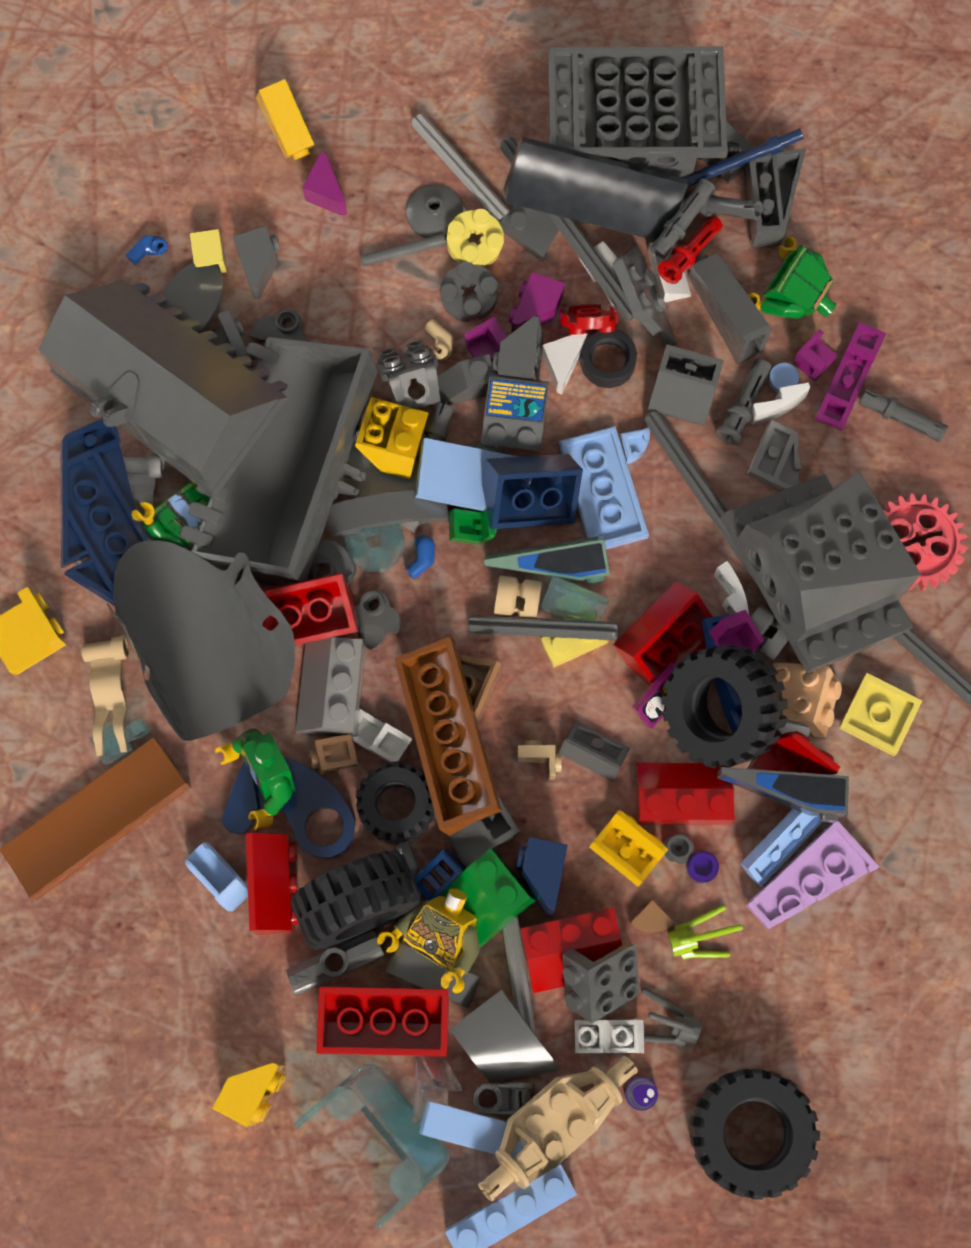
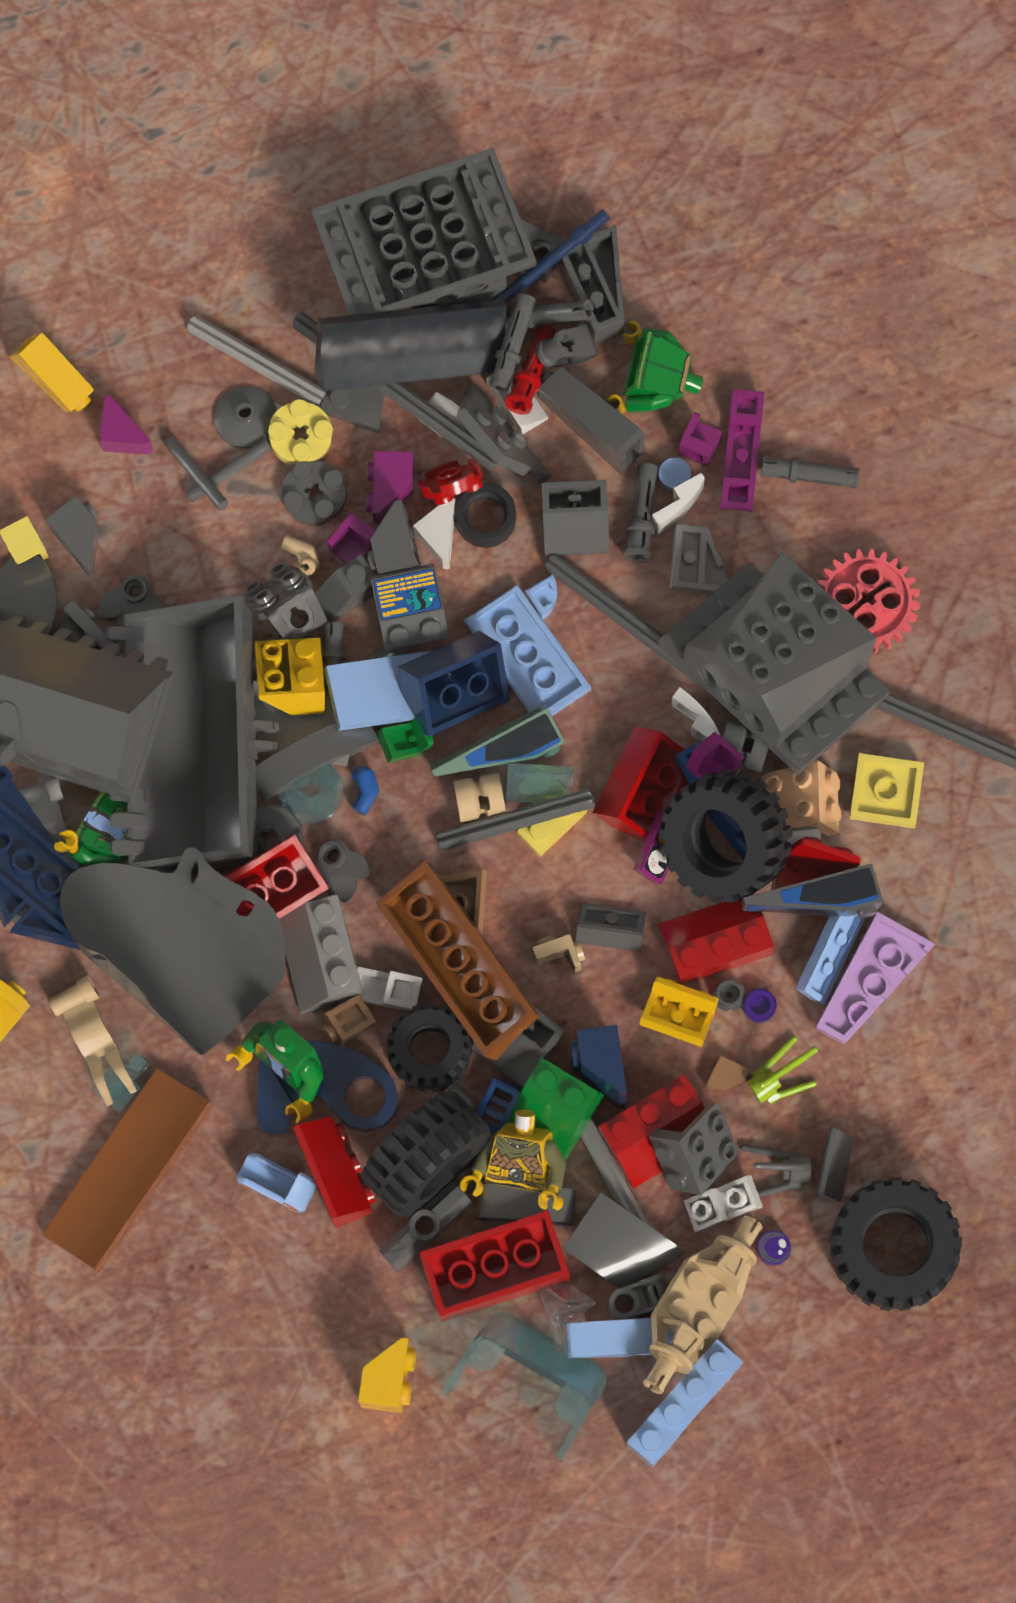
camera: 15 degrees left, 0 degrees up
none -> dark grey bar [164,436,229,510]
none -> dark grey piece [536,324,598,367]
none -> dark grey slope [816,1128,853,1203]

